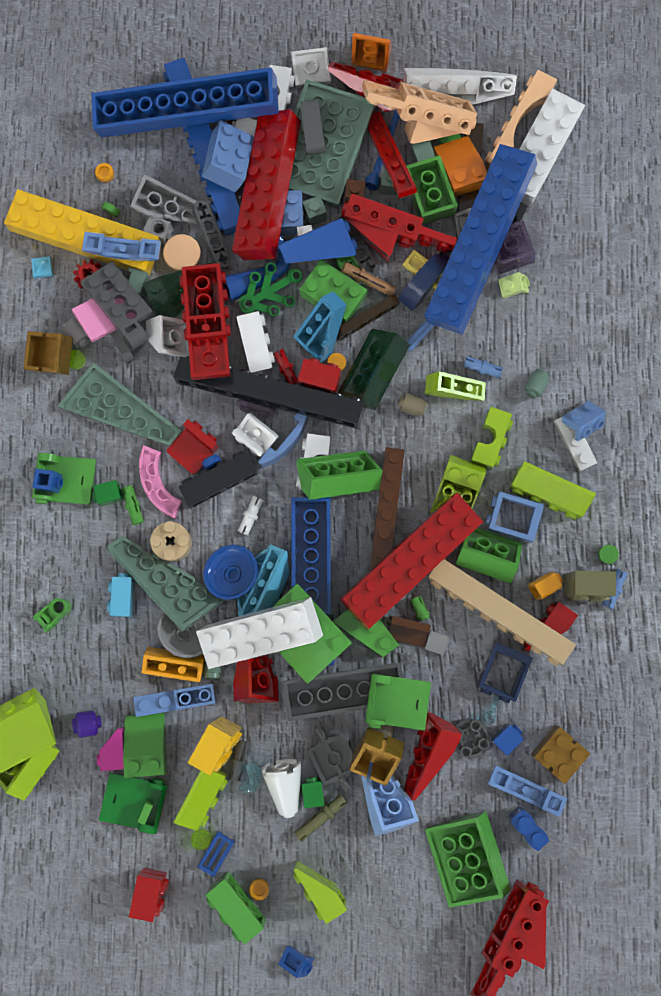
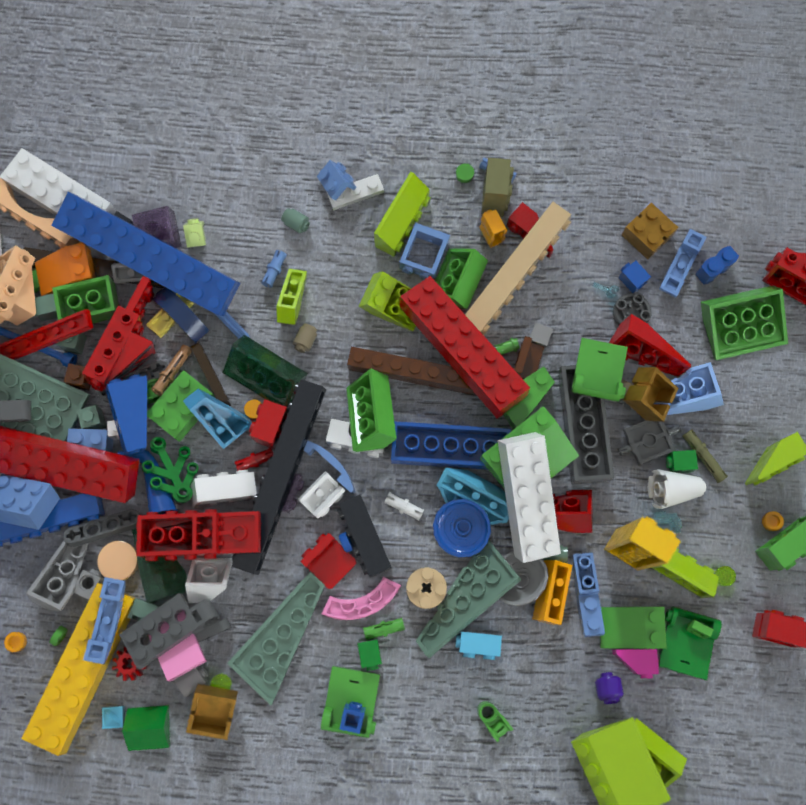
camera: 85 degrees left, 5 degrees down
blue tile [197,831,235,877] -> none
lime arch [470,407,513,470] -> none
dark blue window [476,642,533,703] -> none
none -> green slope [122,705,170,751]

